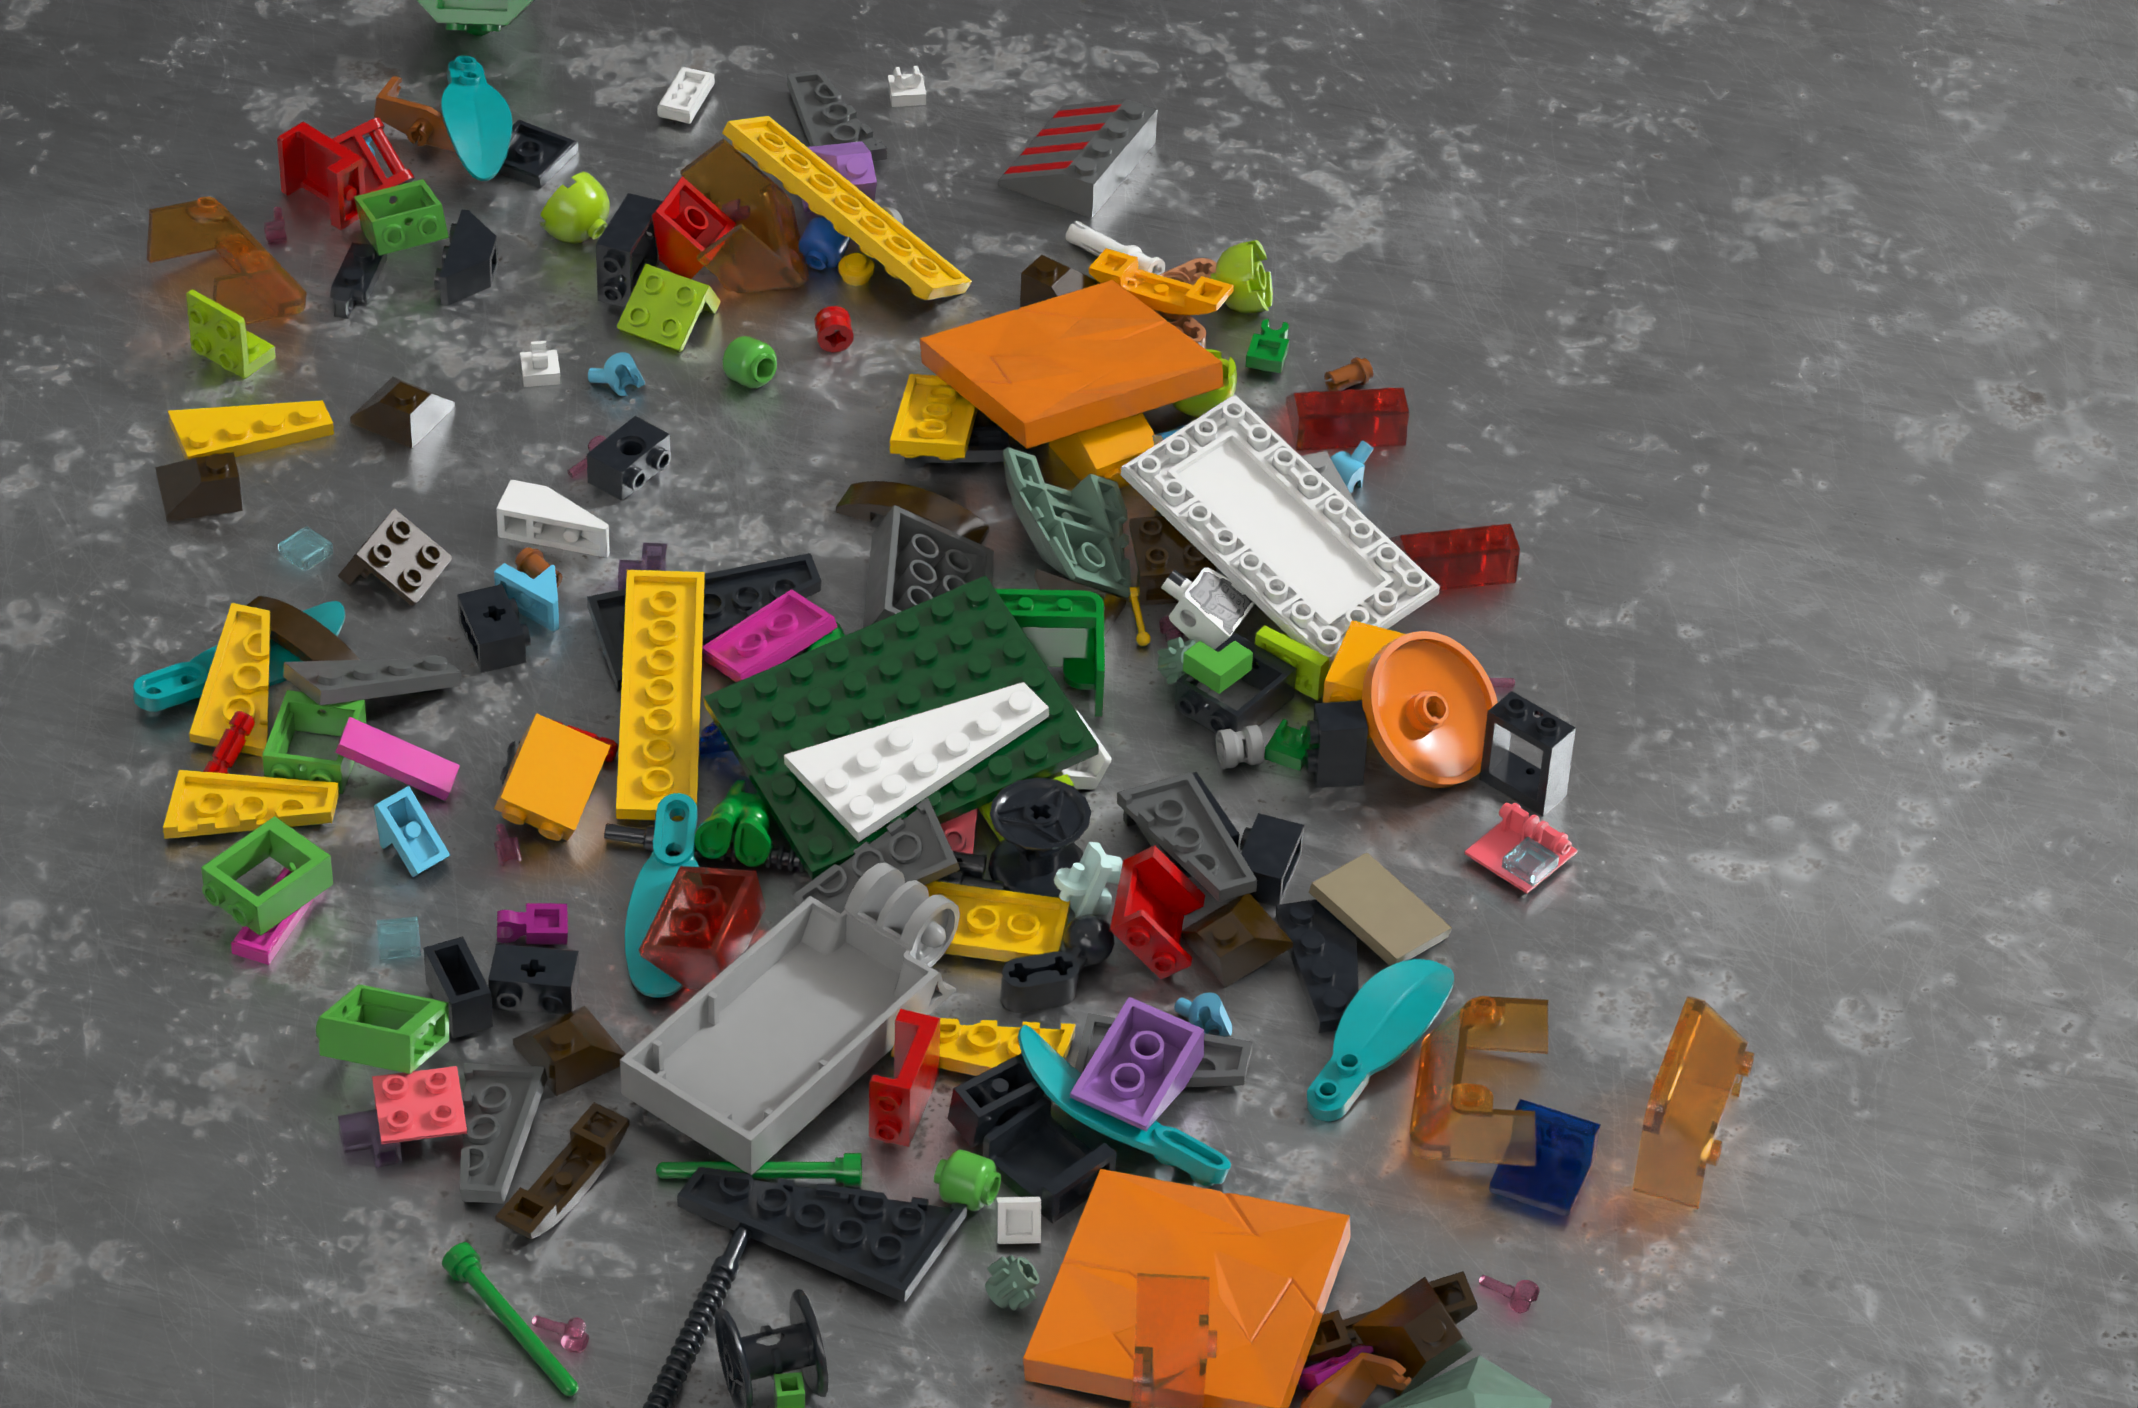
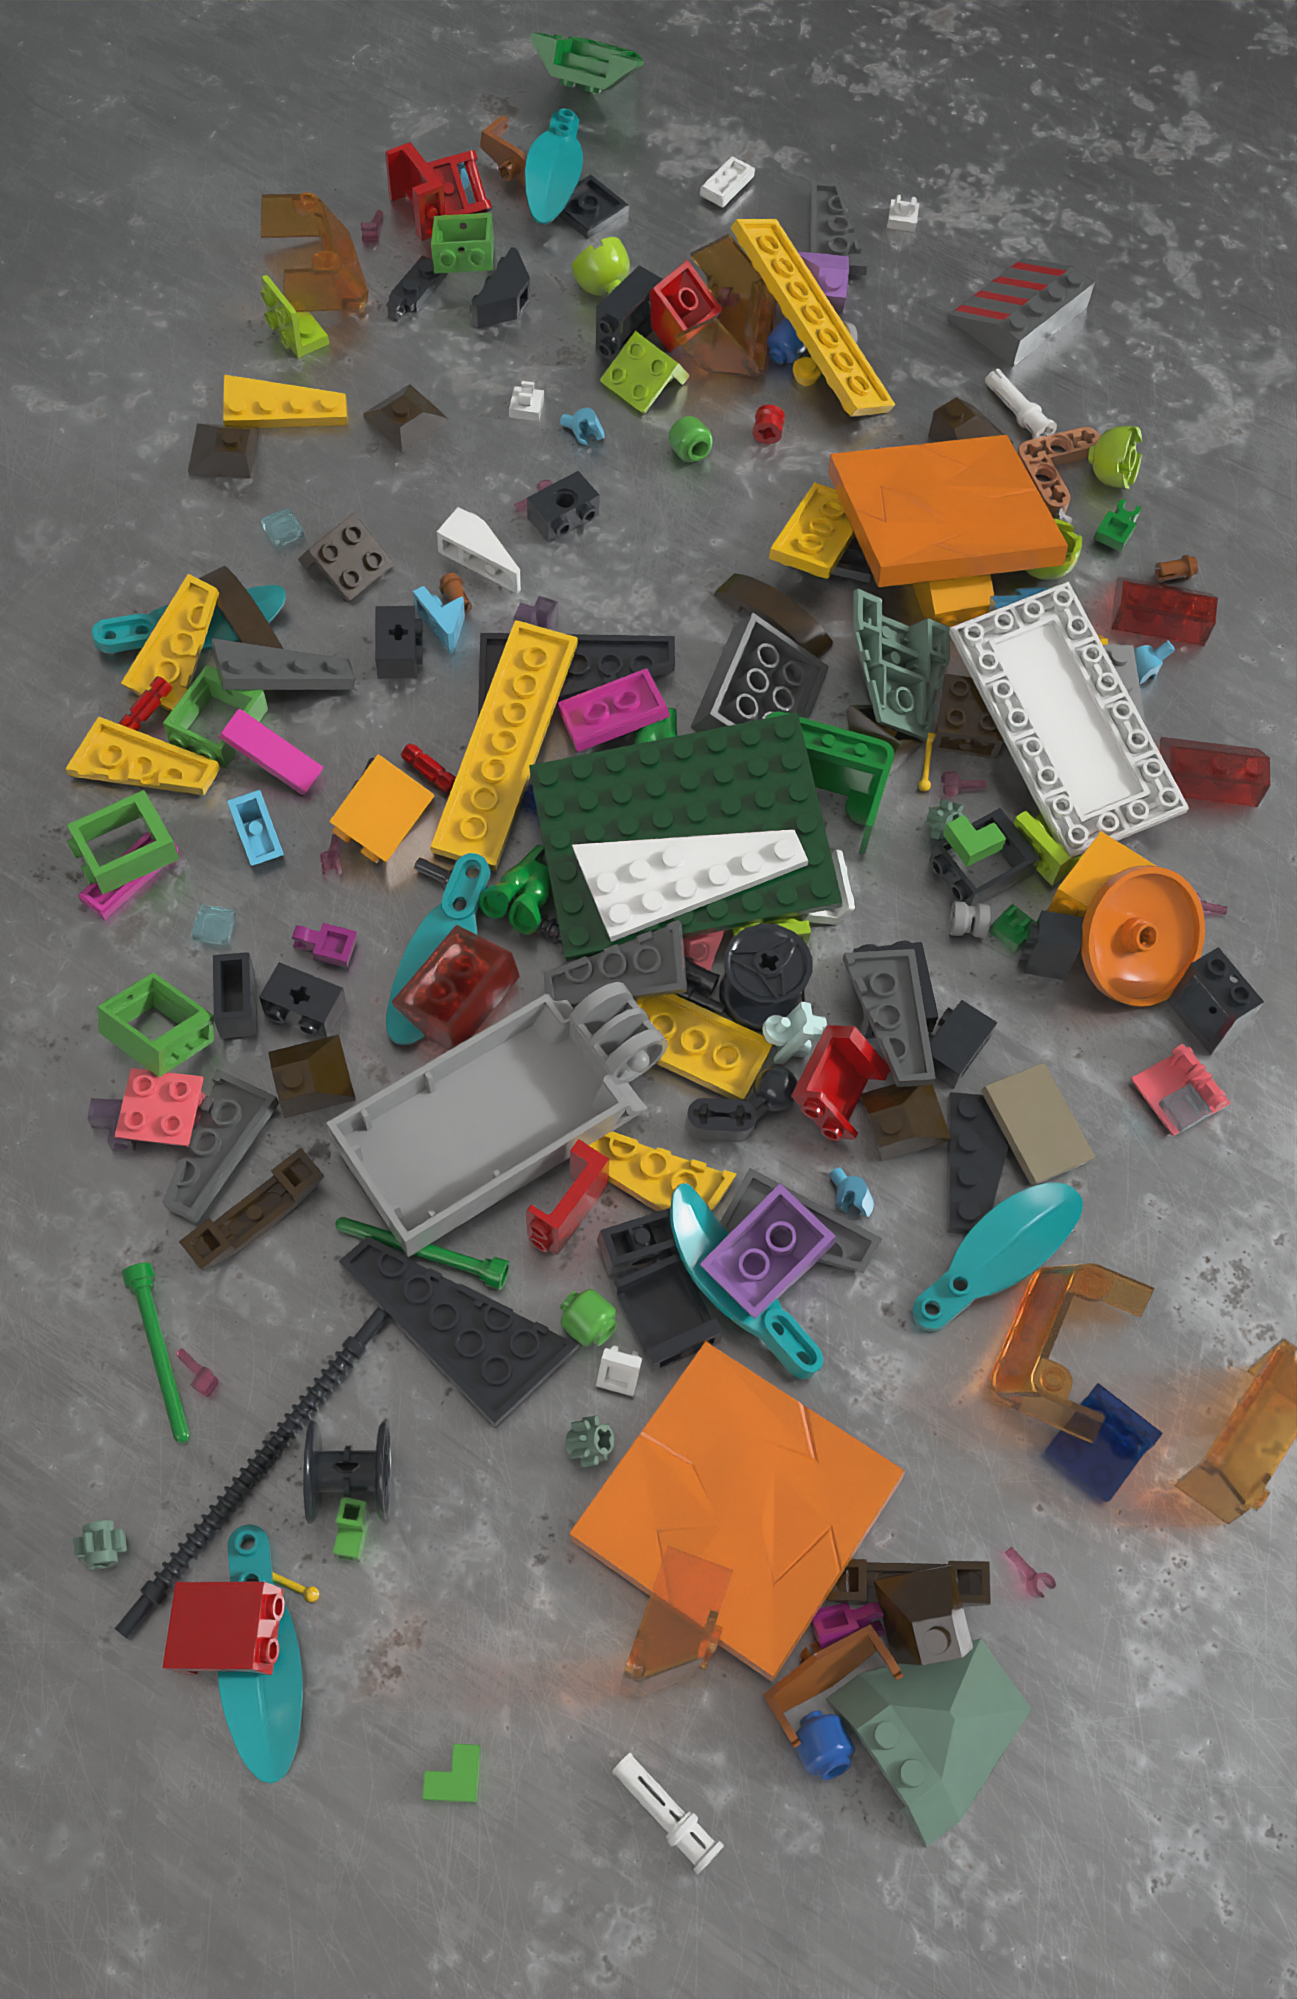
camera: 15 degrees right, 20 degrees up
light orange slope [1089,248,1234,315] -> none
torso [1161,568,1255,650] -> none

